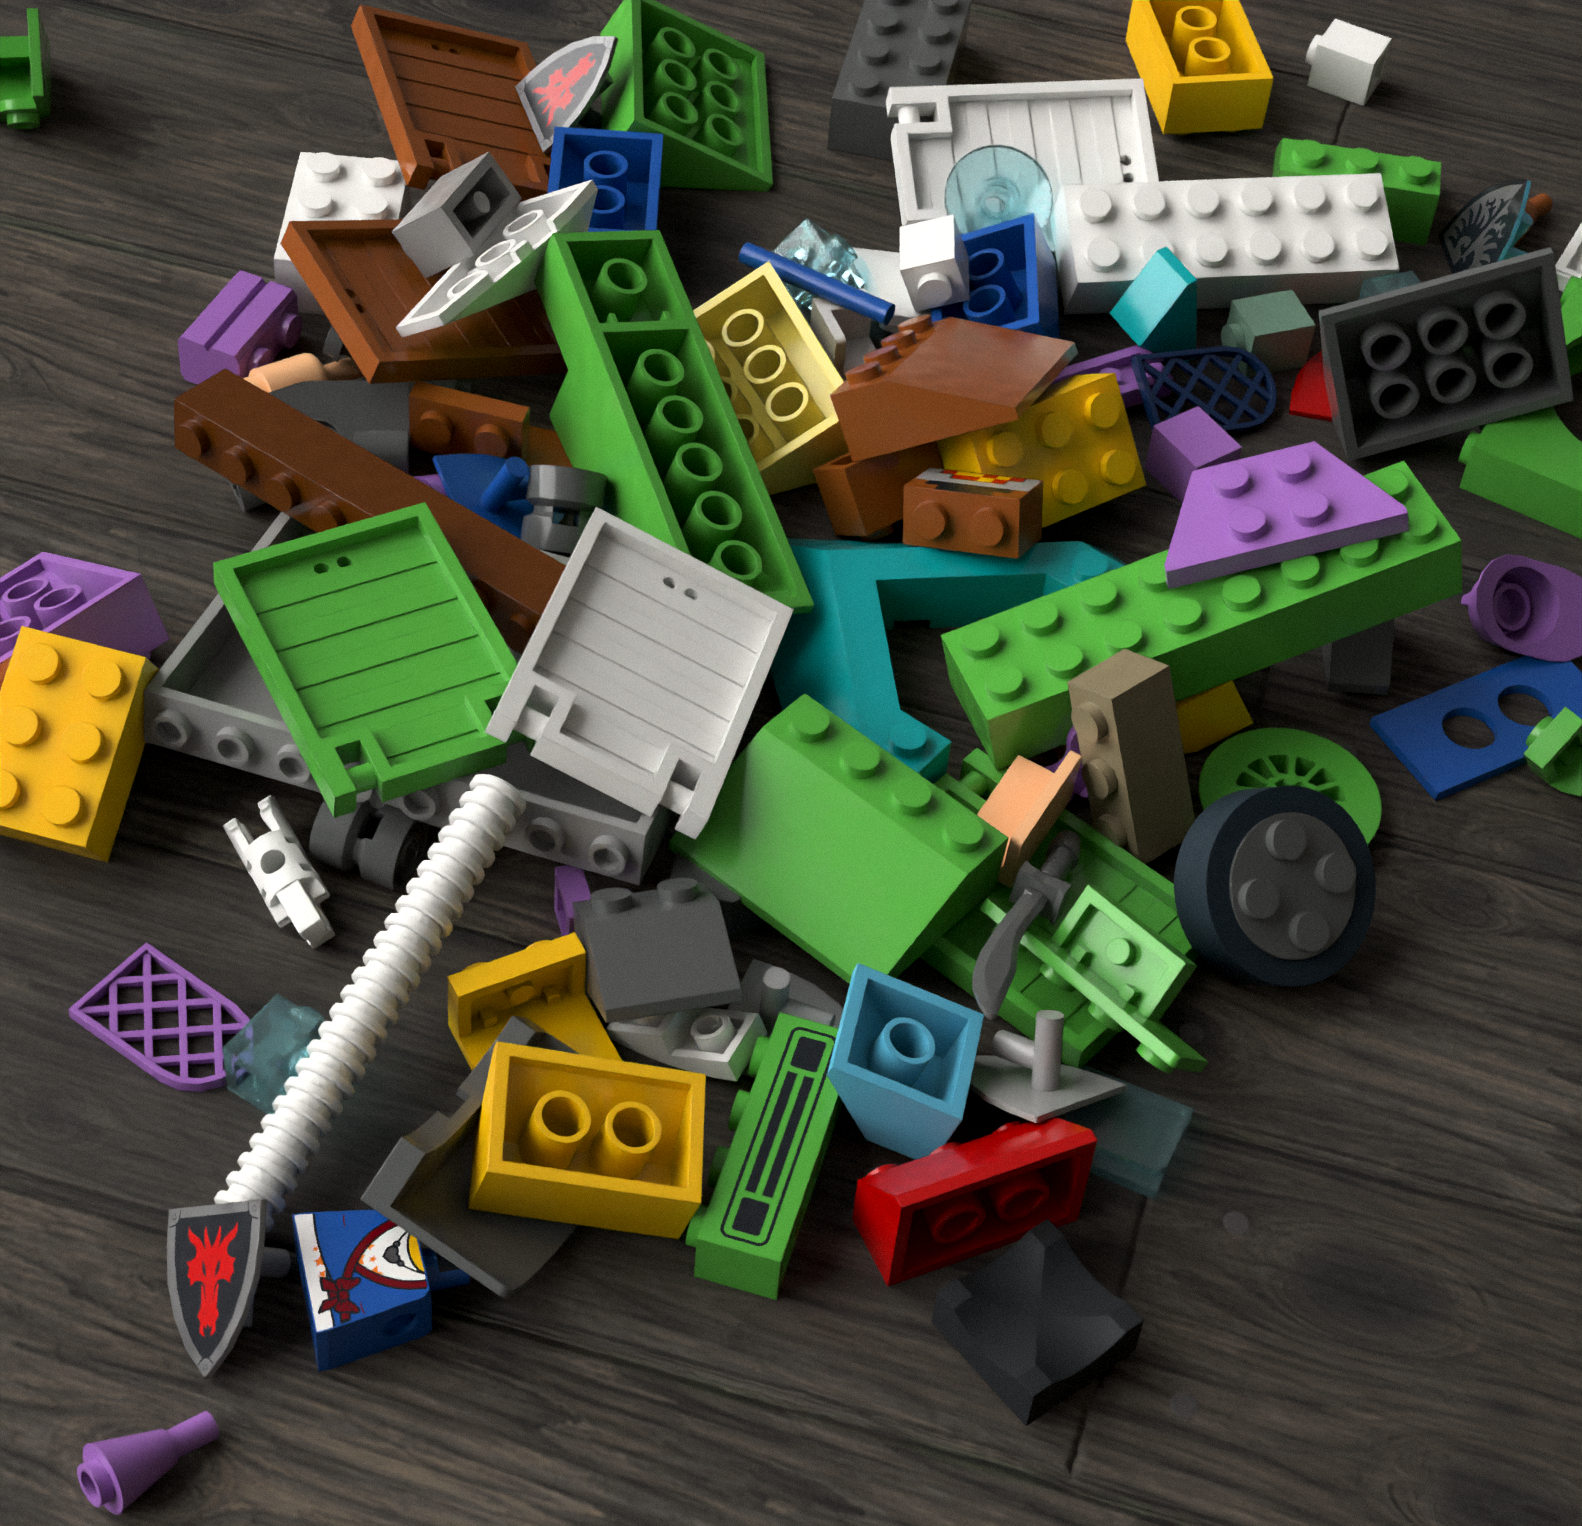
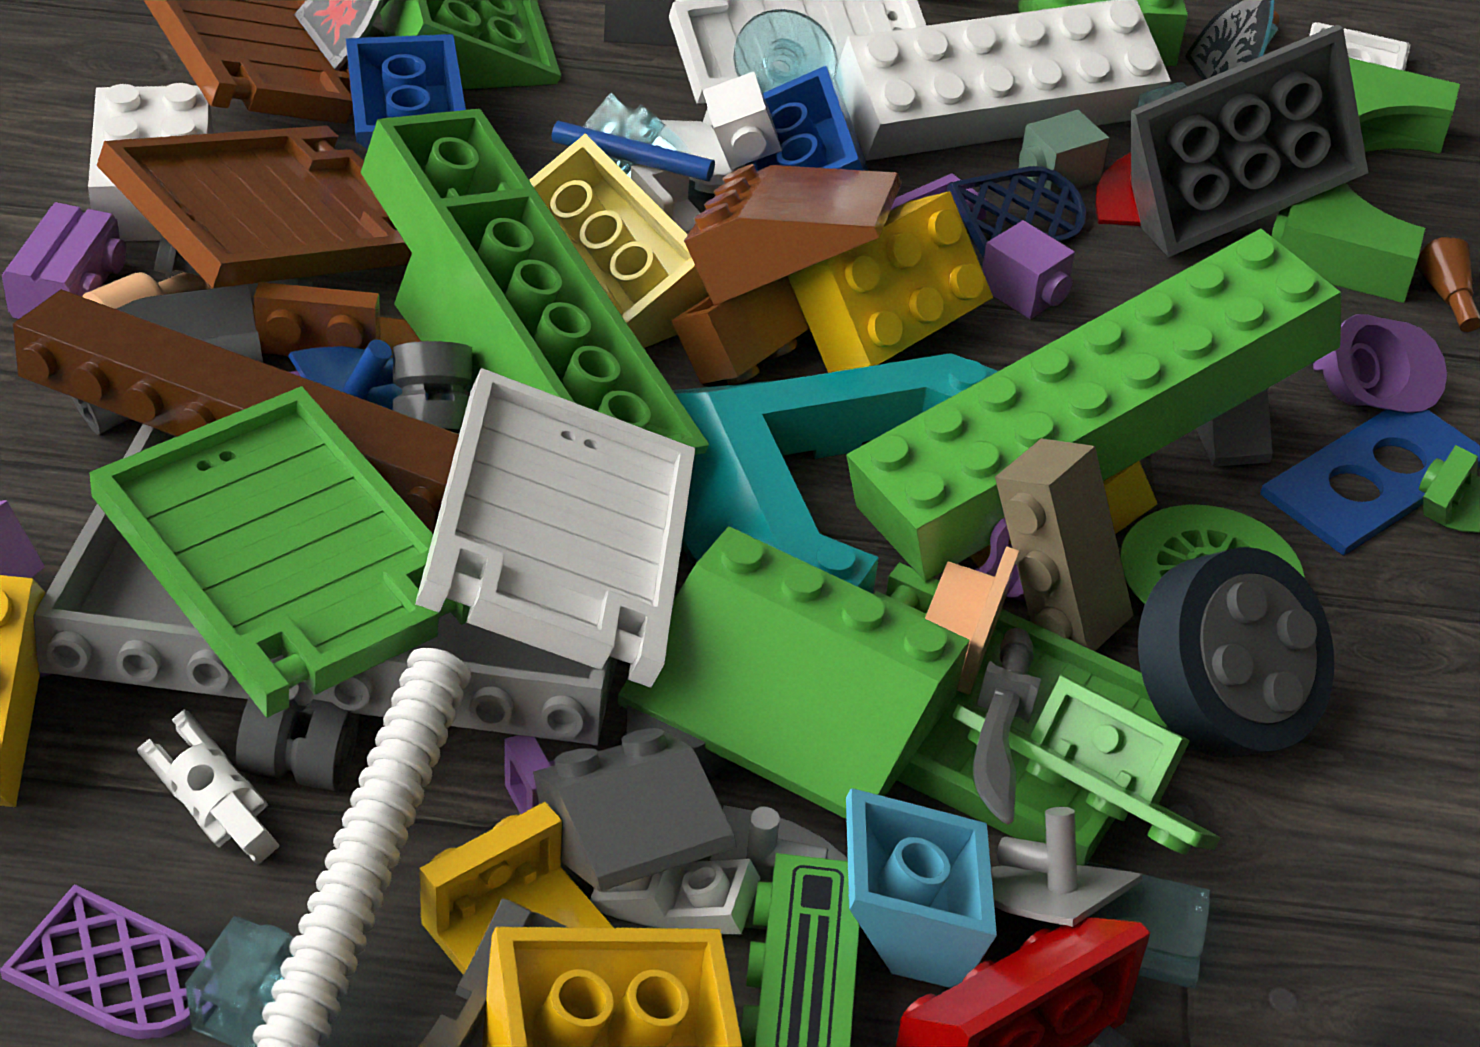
camera: 10 degrees left, 5 degrees down
light grey brick [392,152,522,278] -> none
white wedge [396,180,598,337] -> none
dark orange brick [903,467,1043,559] -> none
teal slope [1110,246,1197,362] -> none
medium lavender wing [1164,441,1409,589] -> none

